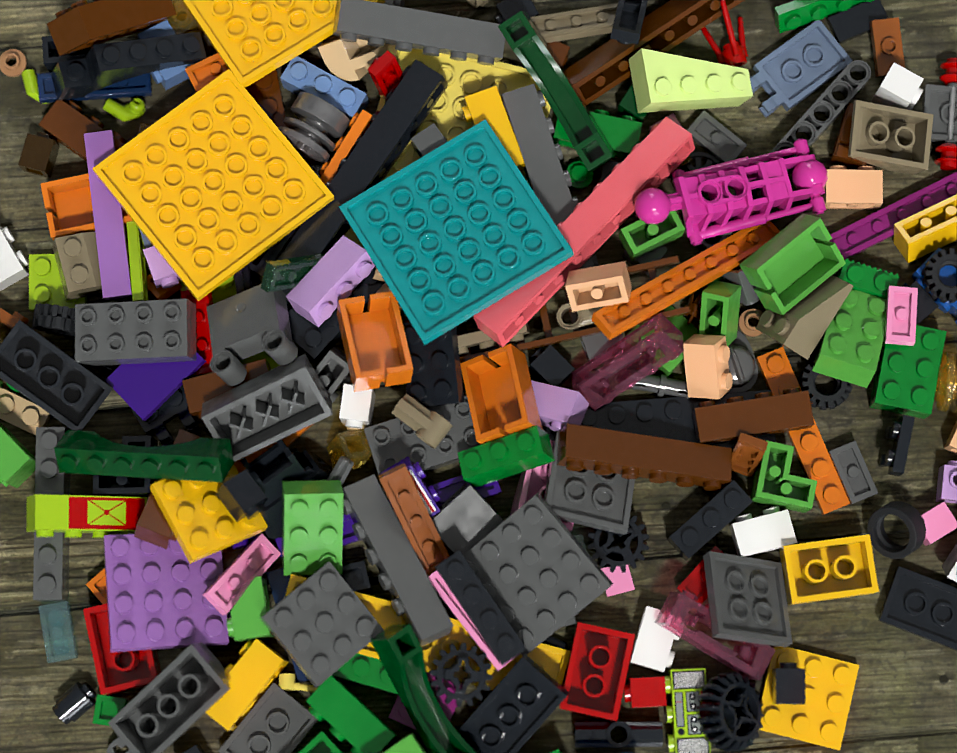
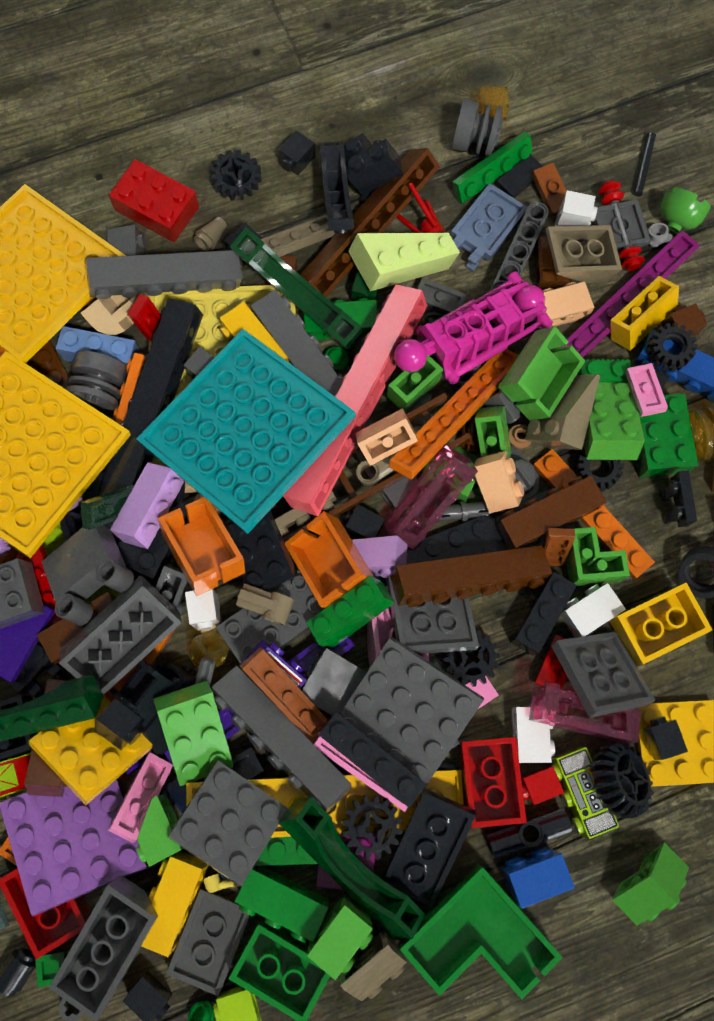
camera: 25 degrees left, 5 degrees down
dark grey plate [828,440,878,505] -> none

